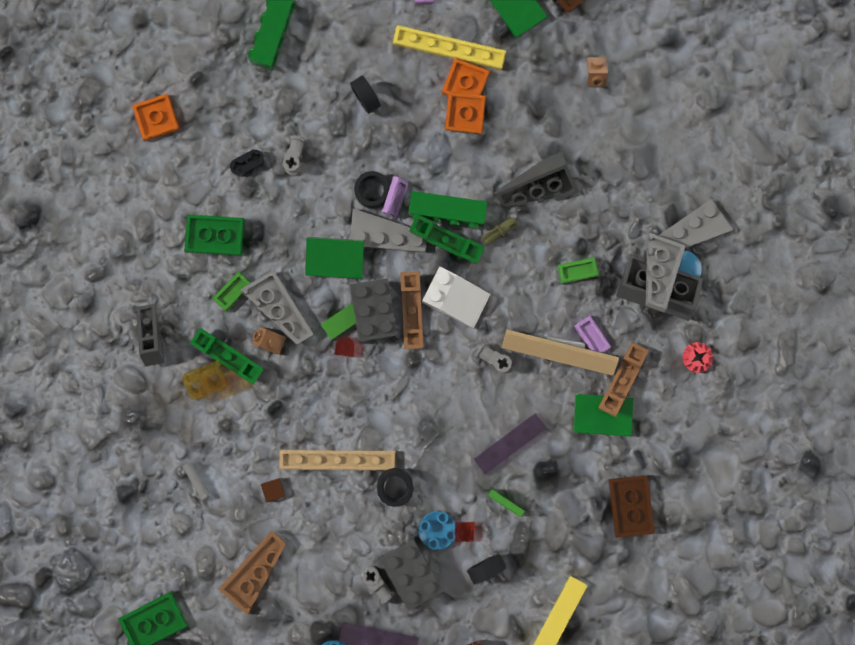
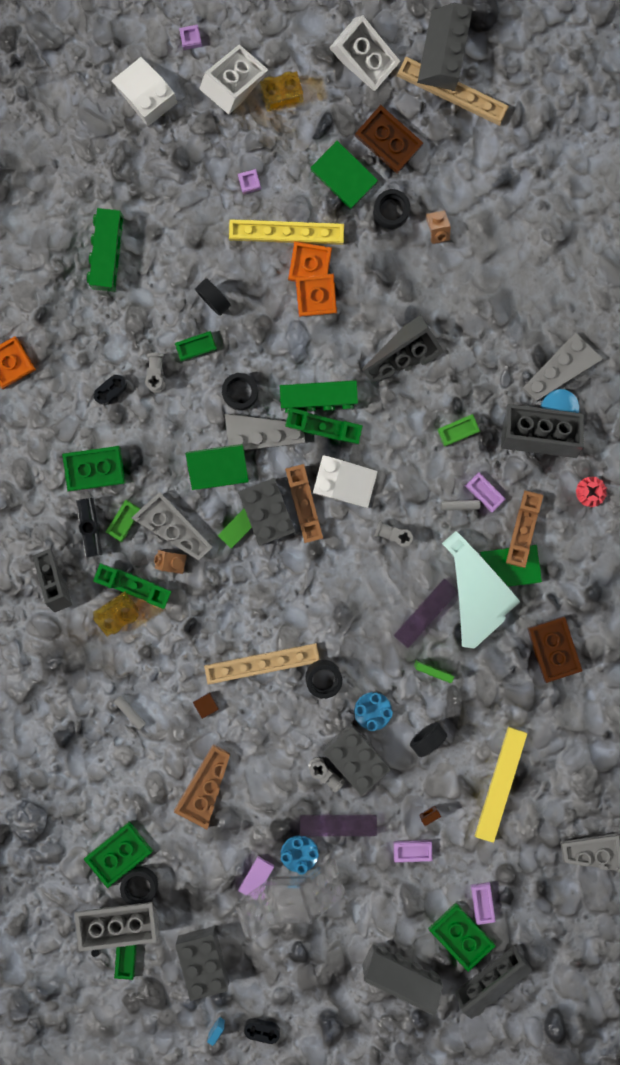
camera: 15 degrees left, 5 degrees up
clear red tile [334,337,355,357] -> none
lavender tile [382,176,409,219] -> none
clear red tile [454,522,475,542] -> none
olive axle [481,217,518,246] -> none
tan tile [502,329,619,376] -> none
light grey wing [646,233,685,312] -> none
none -> black piece [76,498,103,558]
none -> green tile [175,331,217,362]
none -> black tyre [373,189,411,230]
none -> light aqua panel [442,531,520,648]

